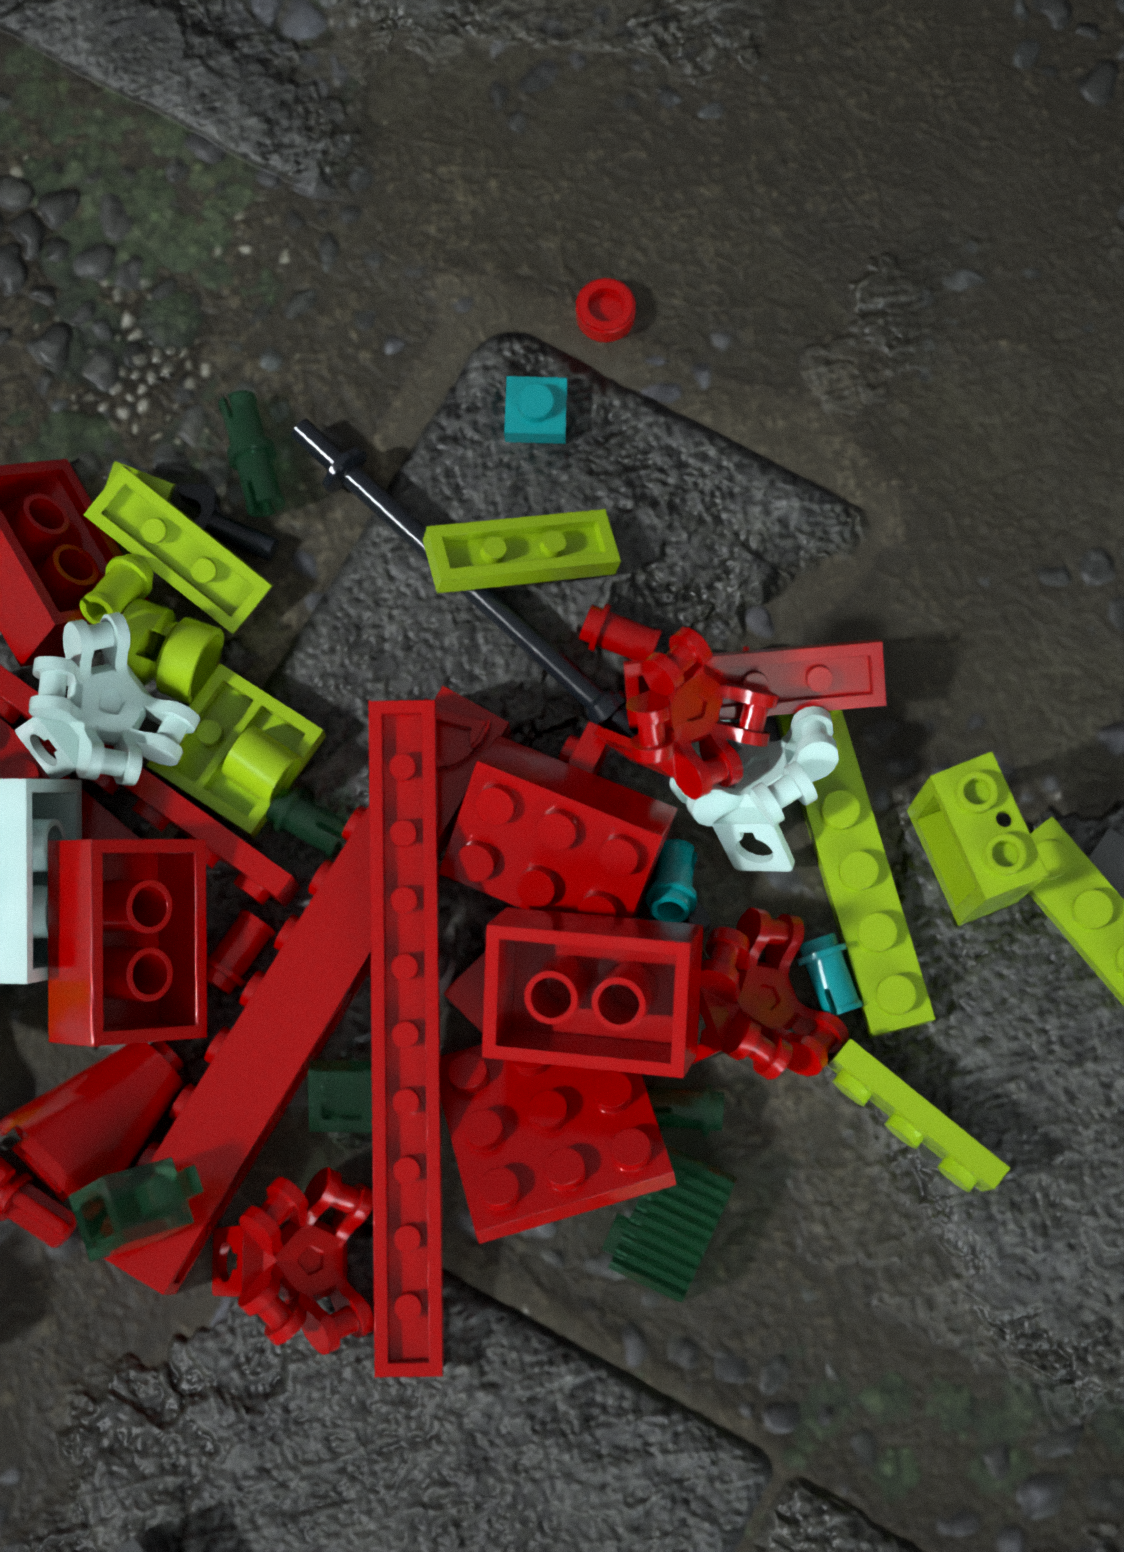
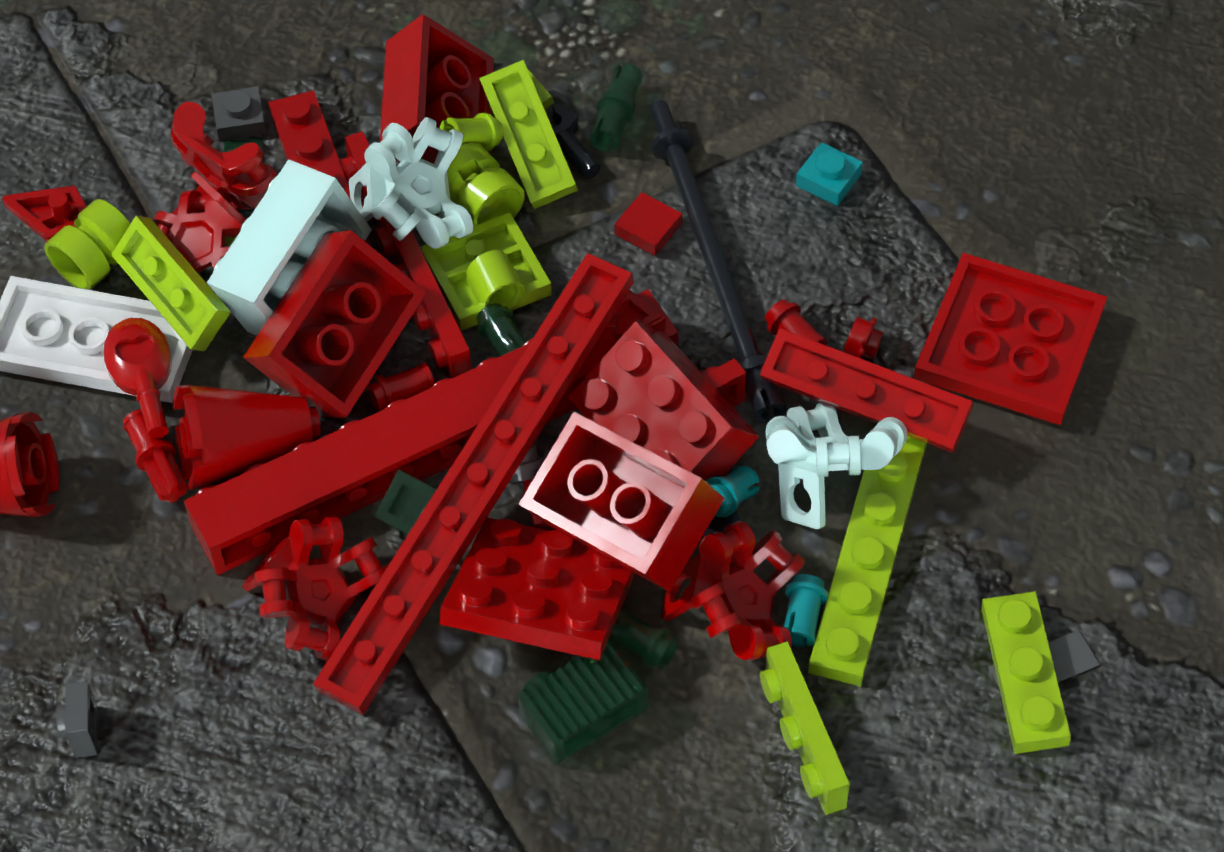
camera: 30 degrees right, 20 degrees down
clear green brick [68,1157,204,1262] -> none
lime plate [423,509,621,594] -> none
red tile [576,278,636,342] -> none
red piece [593,627,779,799] -> none
lime window [907,751,1049,926] -> none
none -> red tile [614,192,682,256]
none -> red plate [843,316,884,360]
none -> red plate [914,253,1107,425]

